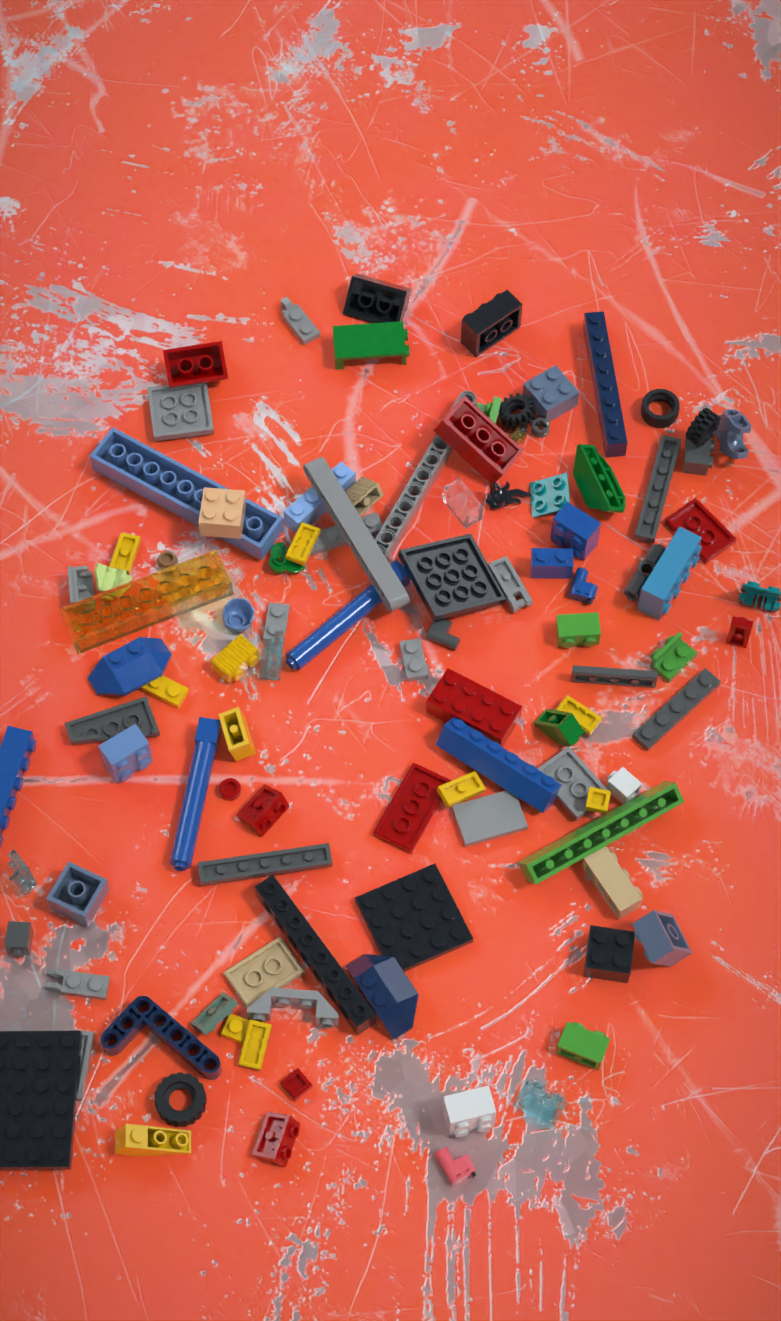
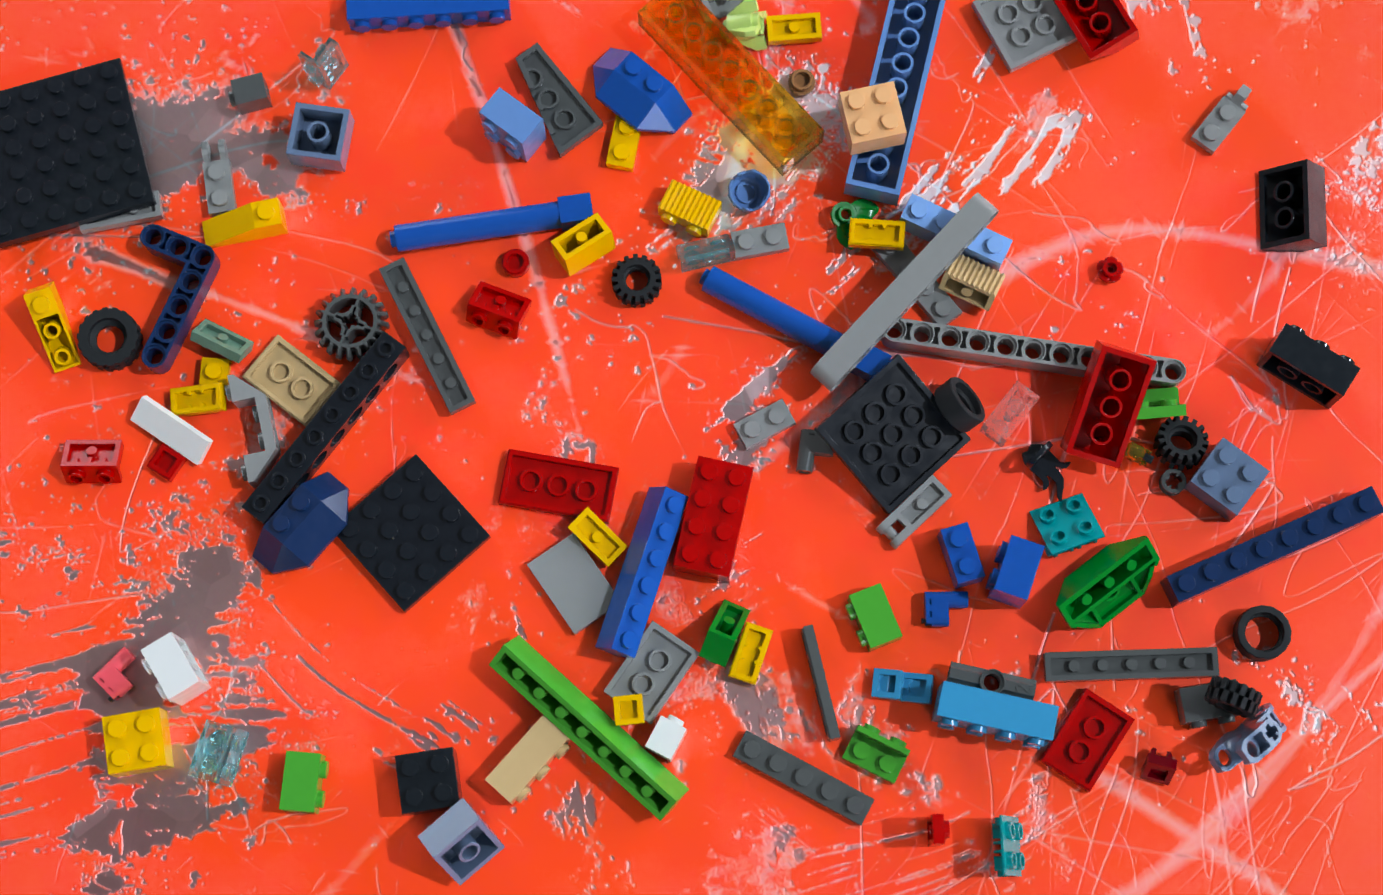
camera: 75 degrees right, 15 degrees up
green panel [333,321,410,370] -> none
none -> yellow brick [102,707,174,778]
none -> white tile [130,395,214,465]
none -> yellow slope [202,197,288,248]
none -> dark grey gear [314,287,390,362]
none -> black tyre [612,254,662,308]
none -> dark azure slope [871,668,934,705]
none -> black tyre [934,377,985,433]
none -> red plate [1096,256,1124,283]
none -> dark red tile [1140,748,1177,786]

